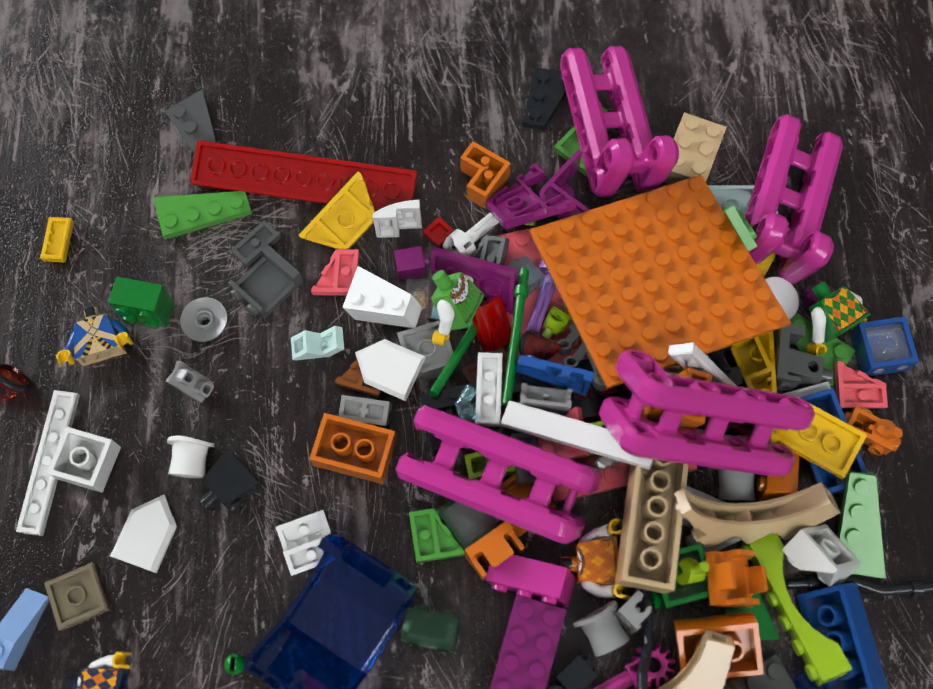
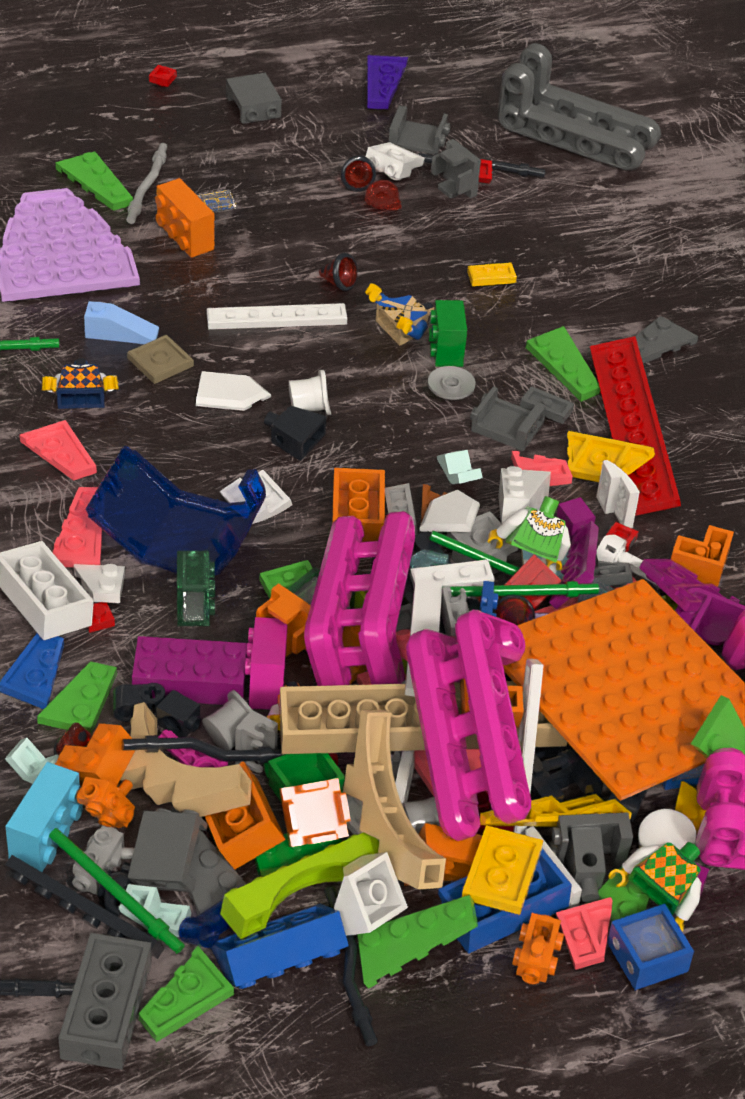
camera: 70 degrees right, 25 degrees down
white slope [47,427,121,493] -> none
light grey hips [166,360,214,403] -> none
lime piece [676,557,709,585] -> none

